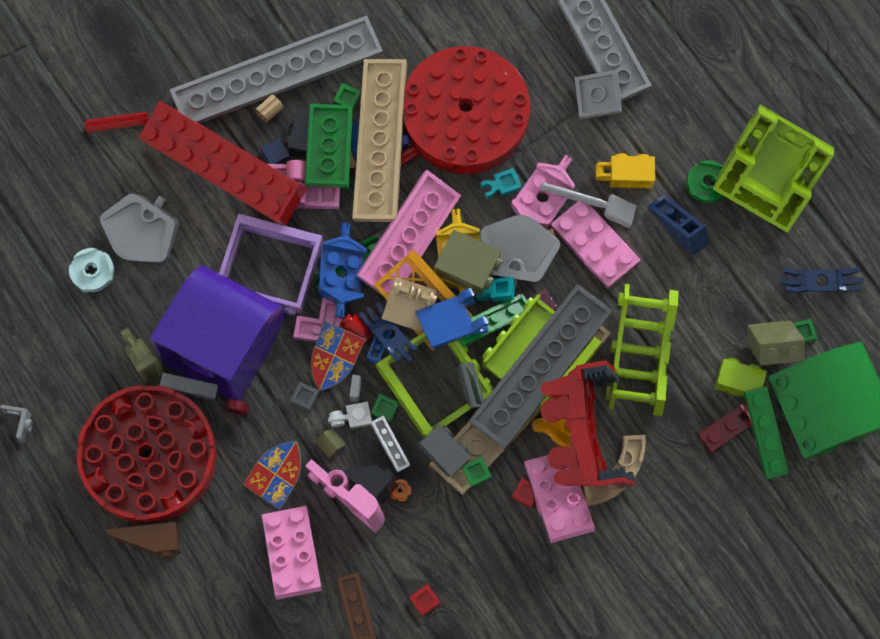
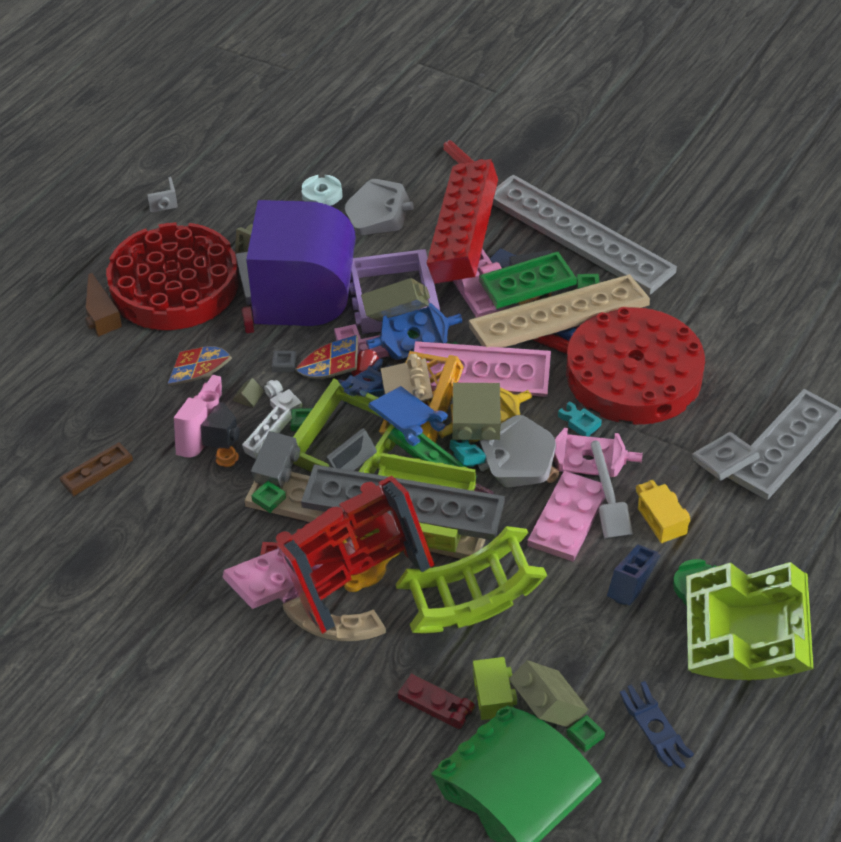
camera: 70 degrees right, 25 degrees down
tan piece [255,94,284,123] -> none
bright pink plate [262,506,322,600] -> none
light grey tile [350,375,362,403] -> none
red tile [409,584,441,617] -> none
green plate [744,386,789,479] -> none
none -> olive brick [361,278,430,322]

